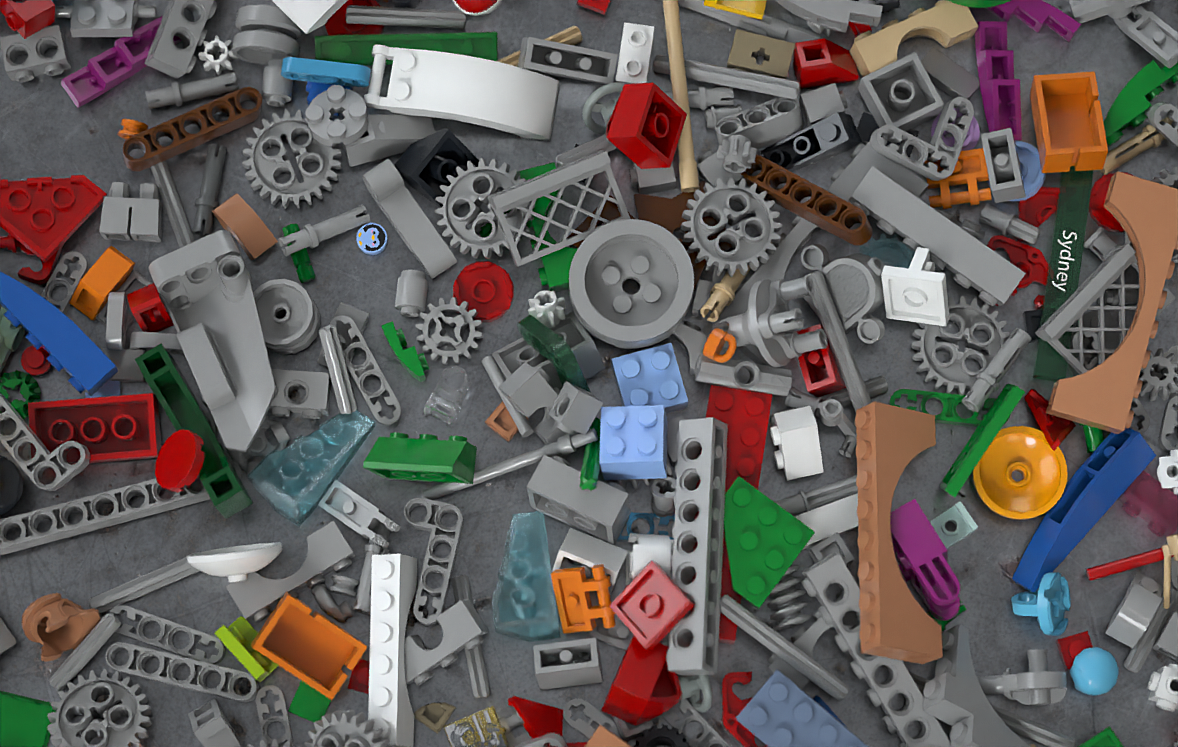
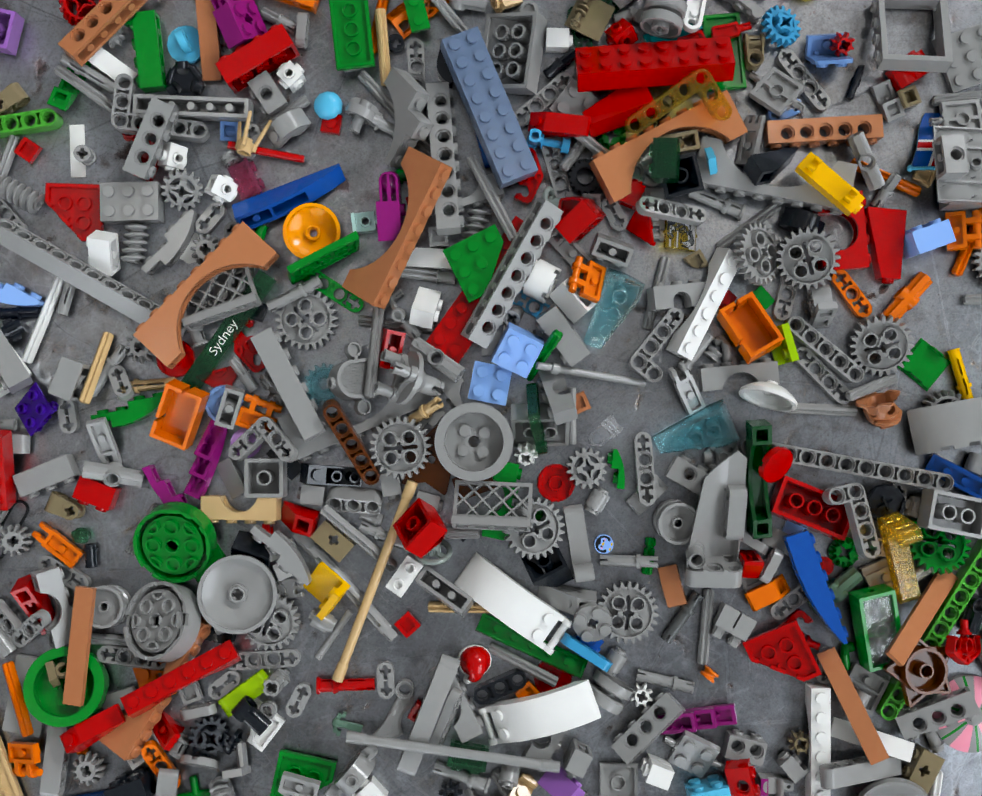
camera: 155 degrees left, 10 degrees up
reddish brown beam [123,87,262,171] -> none
light grey axle [319,325,357,414] -> none
green slope [363,432,477,484] -> none
light grey brick [548,381,603,435] -> none
tile [609,560,694,651] -> none
orange tile [703,328,737,363] -> none
light grey gear [717,135,757,173] -> none
white bracket [881,247,950,326] -> none
medium azure tile [1011,572,1071,636] -> none
red tile [1024,389,1076,451] -> none

